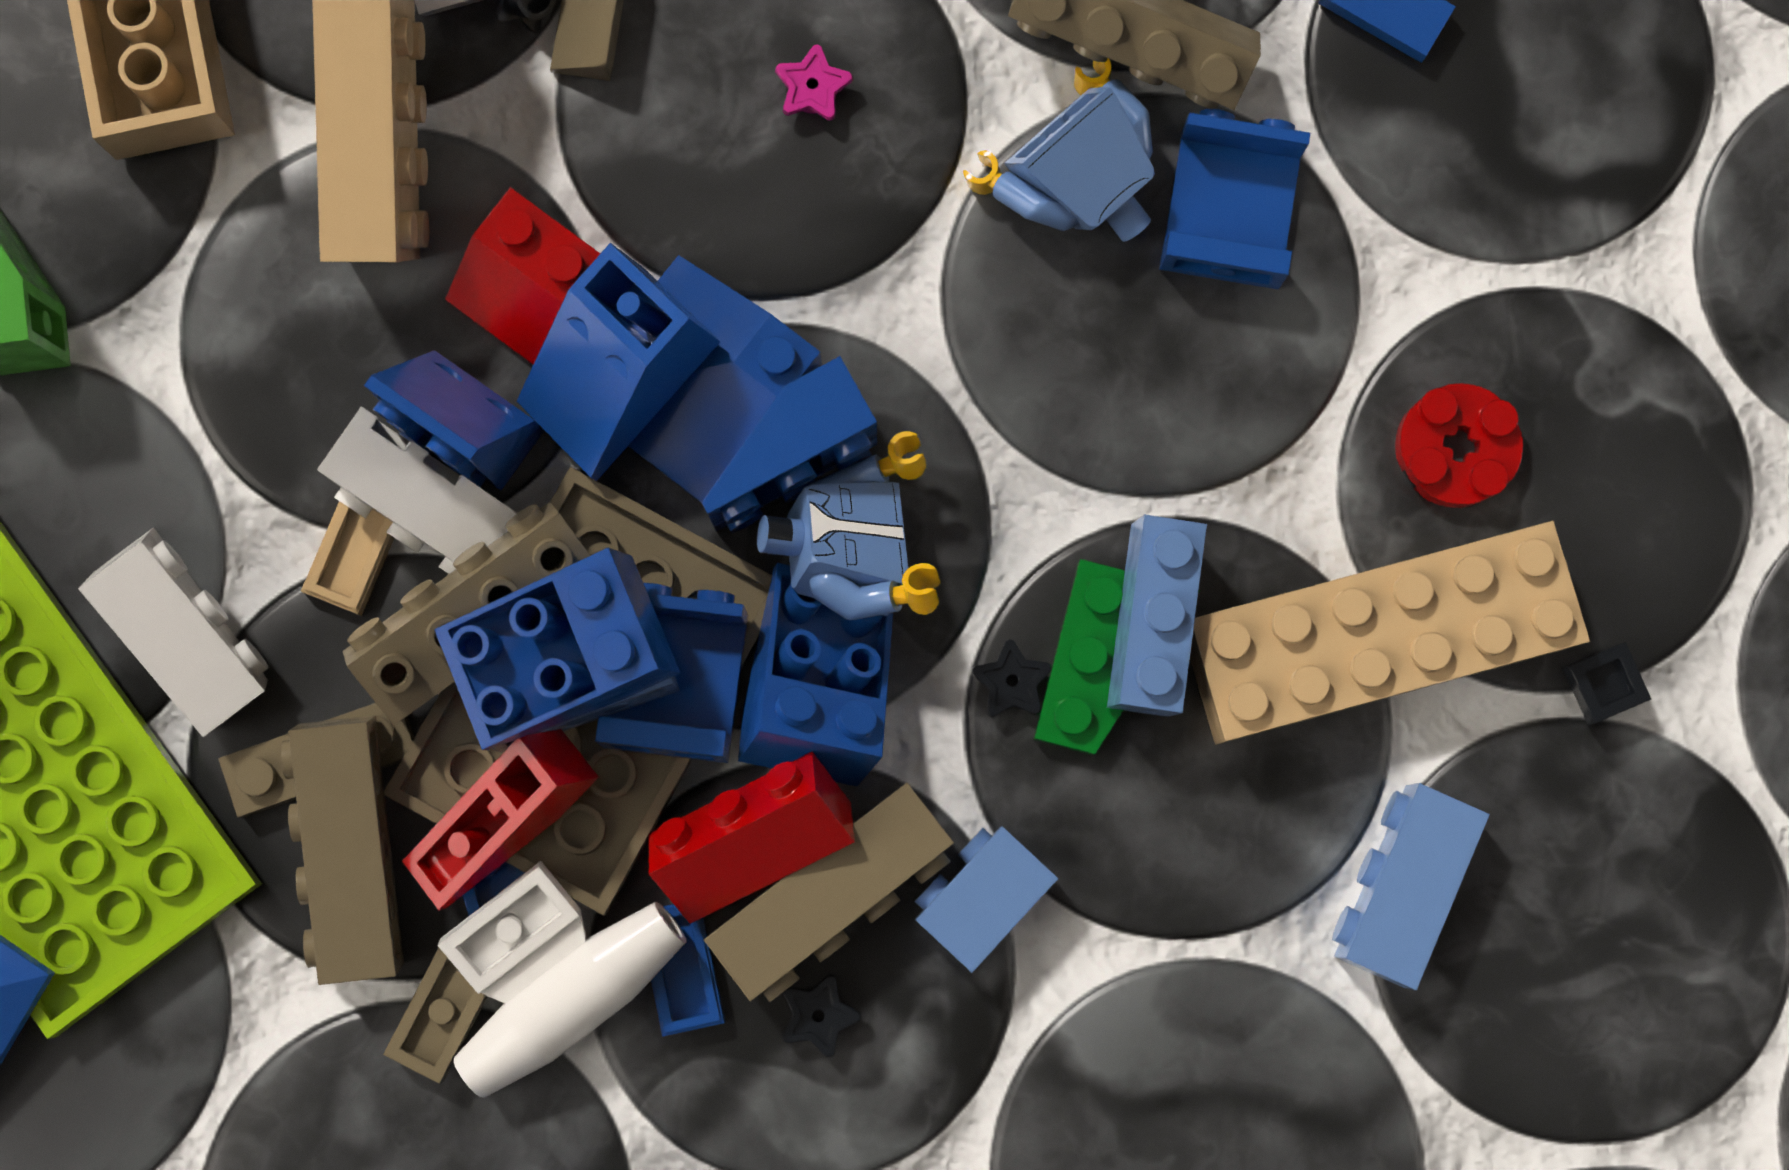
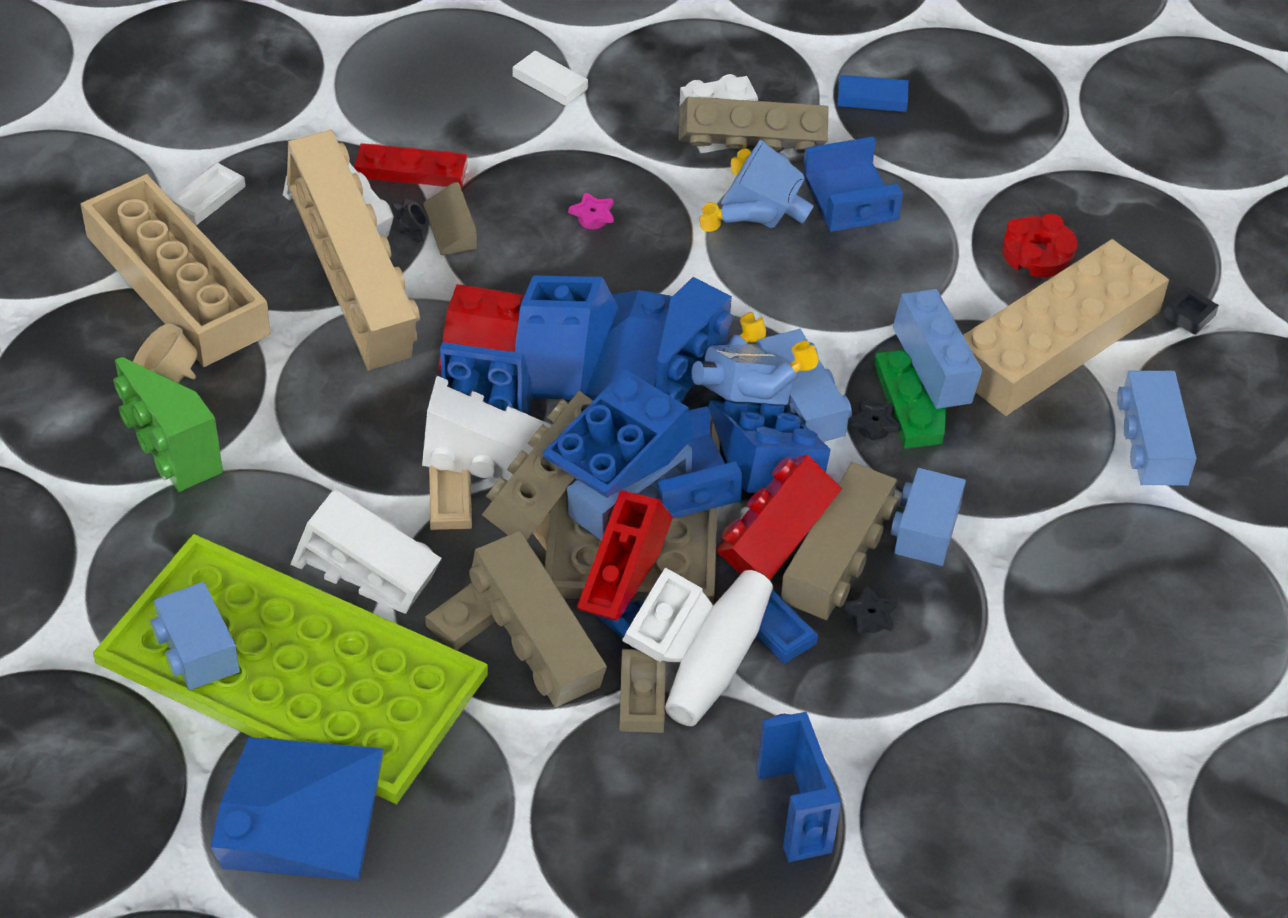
camera: 25 degrees left, 35 degrees down
none -> tan piece [133,324,198,383]
none -> medium blue brick [757,329,852,442]

